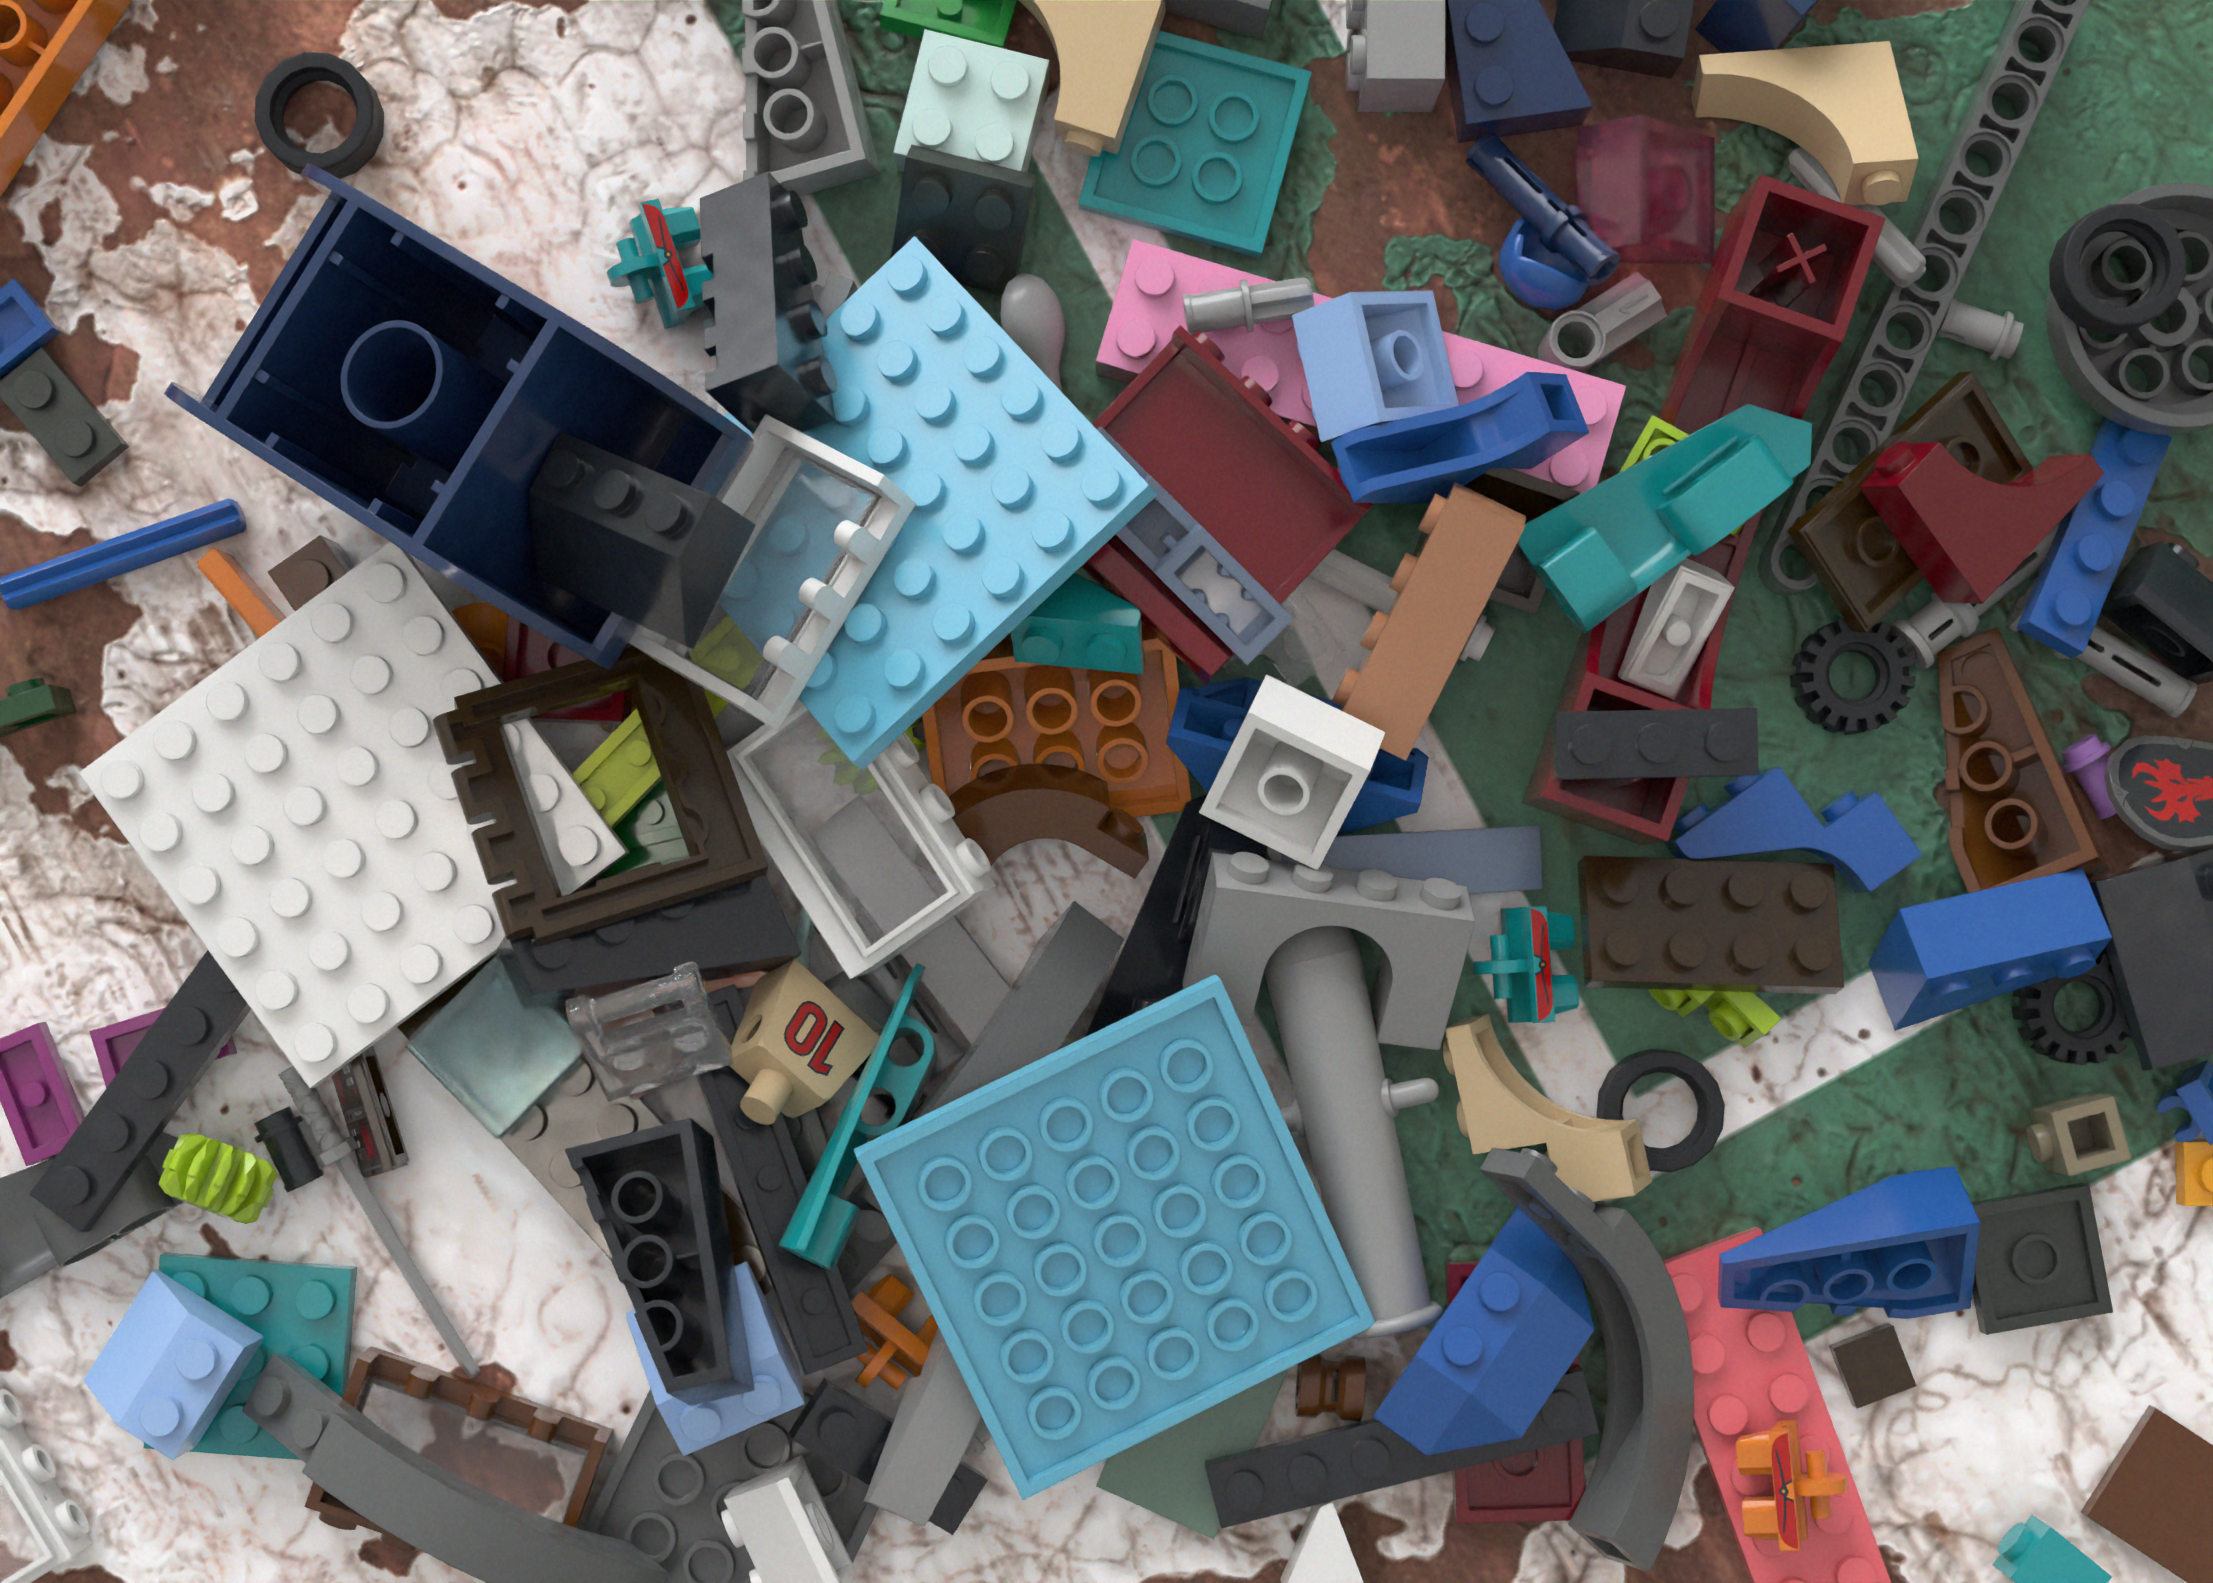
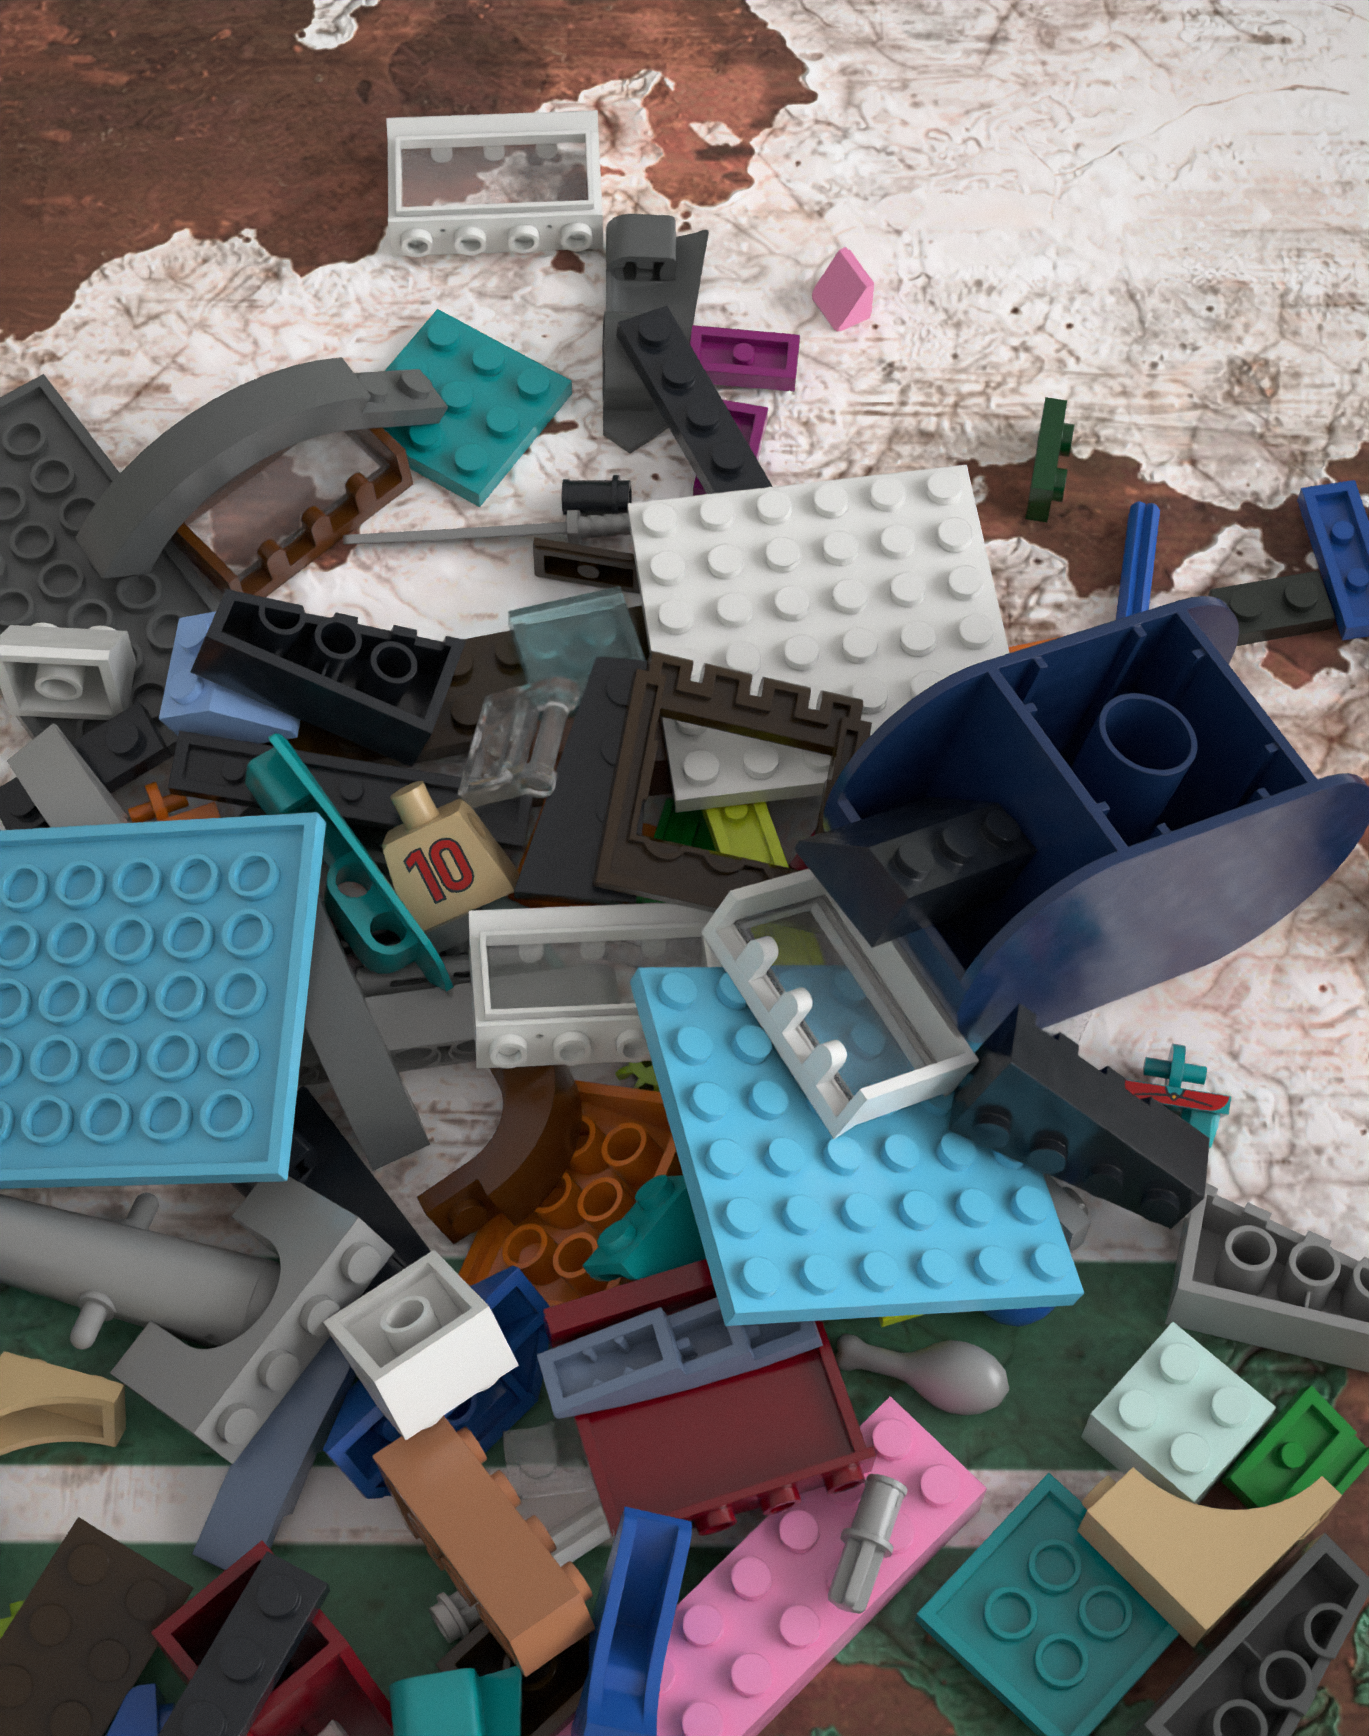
camera: 115 degrees right, 25 degrees down
light blue slope [83,1269,265,1460] -> none
lime gear [158,1133,278,1224] -> none
pearl dark grey plate [890,144,1036,294] -> none
light blue slope [1292,290,1459,442] -> none
teal hips [1473,906,1579,1023] -> none

